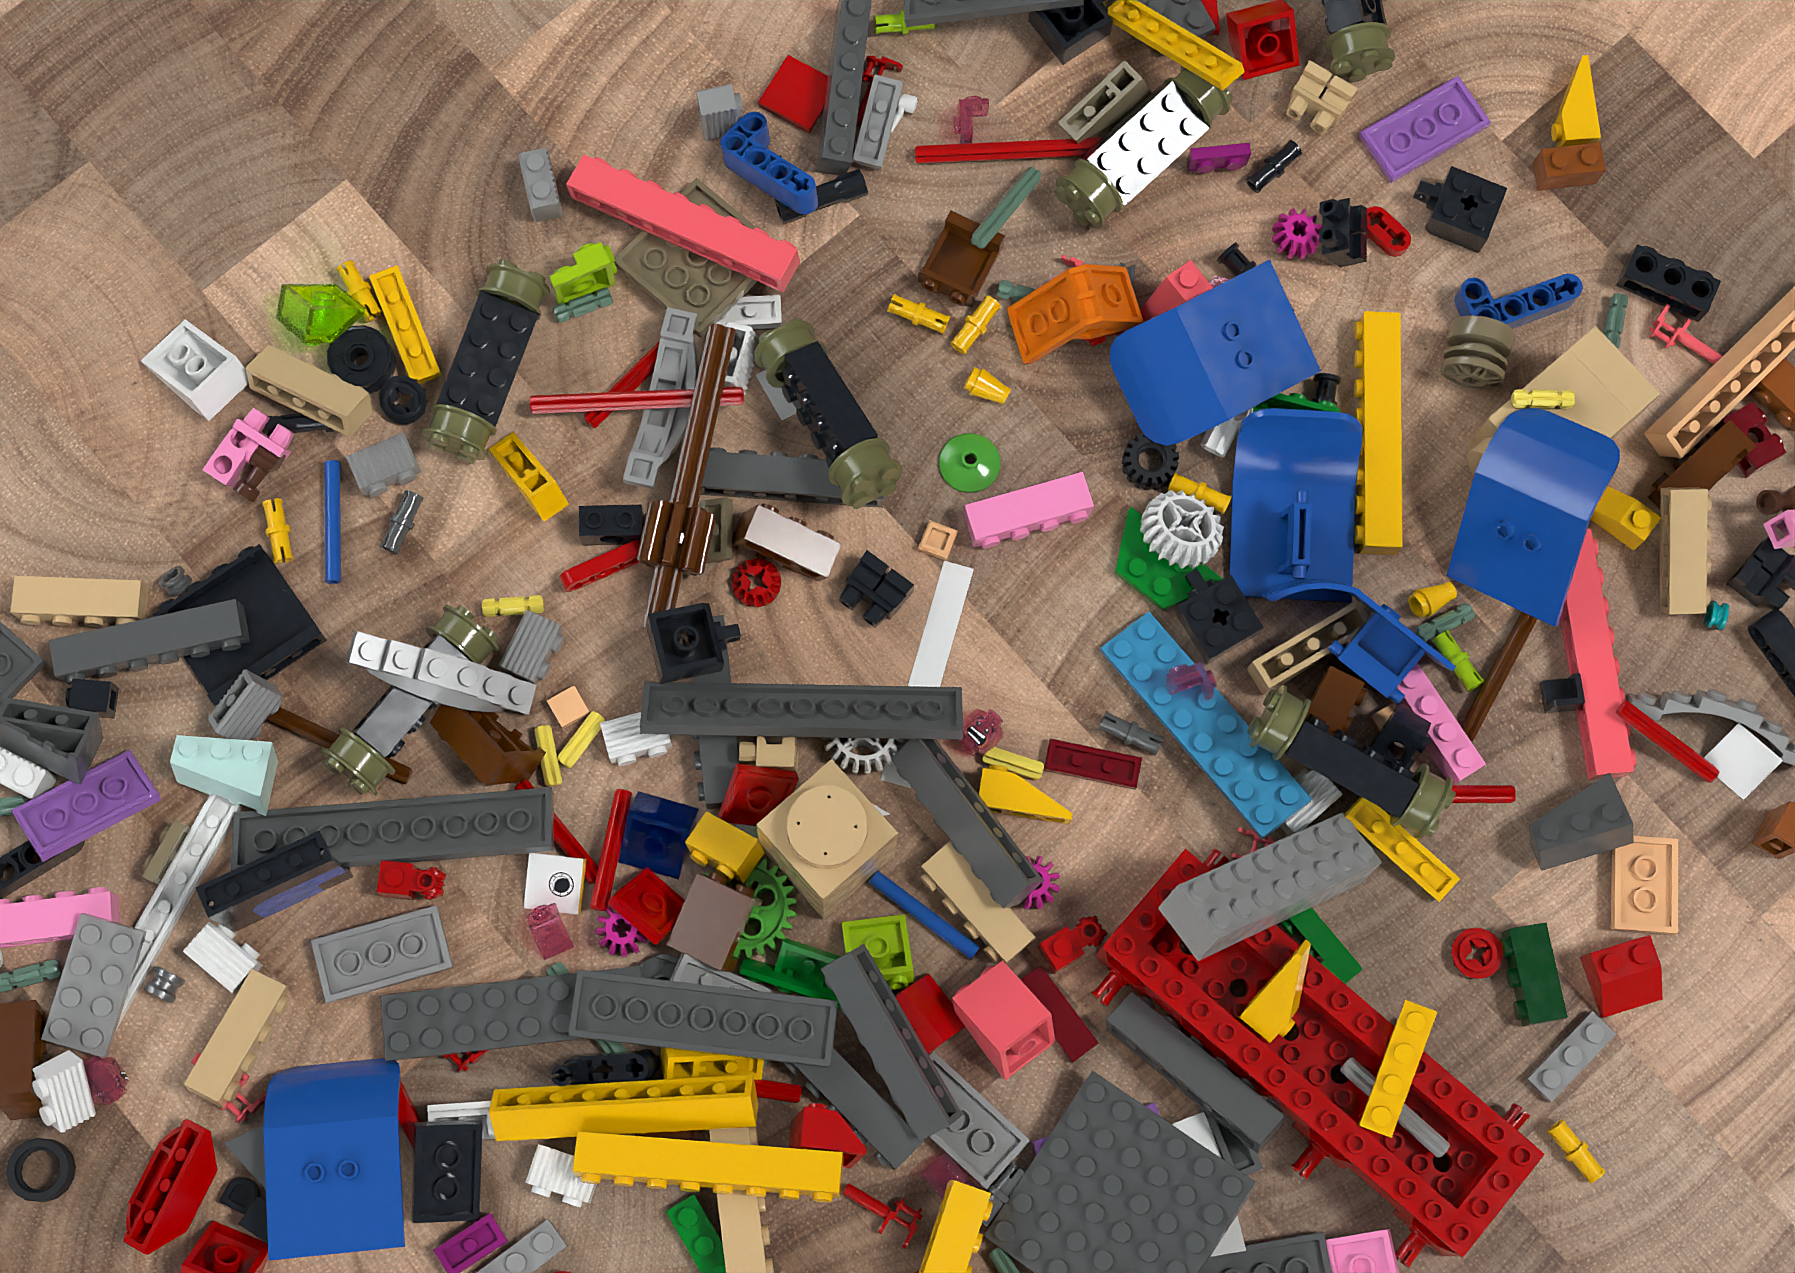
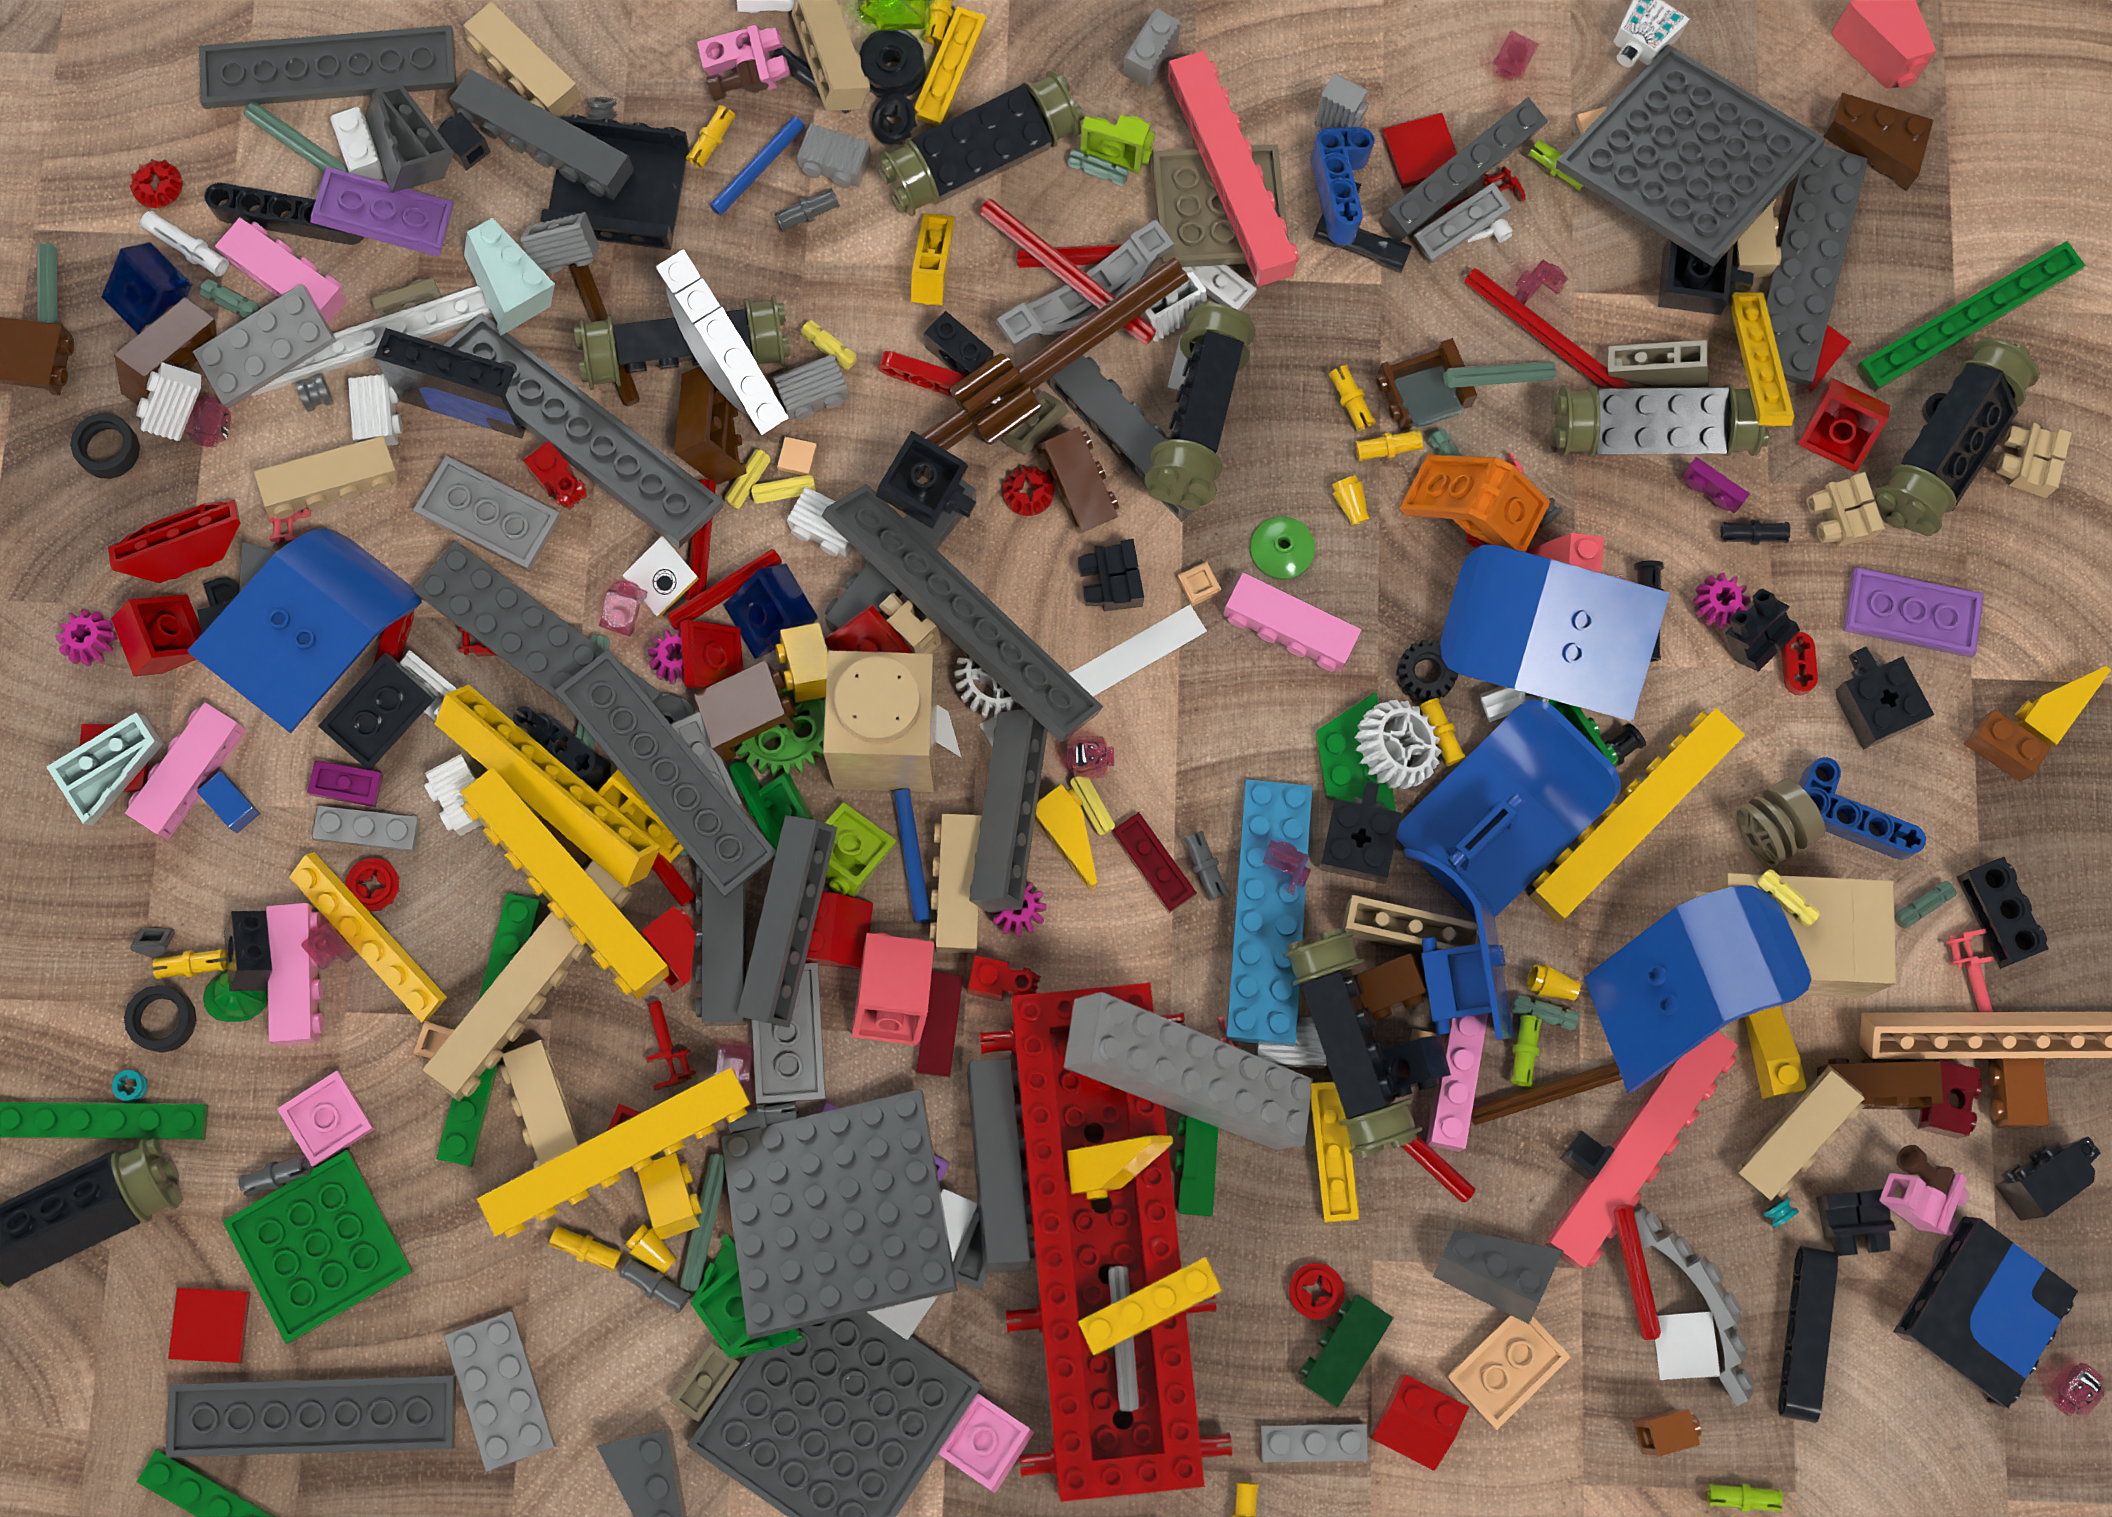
camera: 45 degrees right, 0 degrees up
none -> clear light blue piece [1394,365,1464,428]

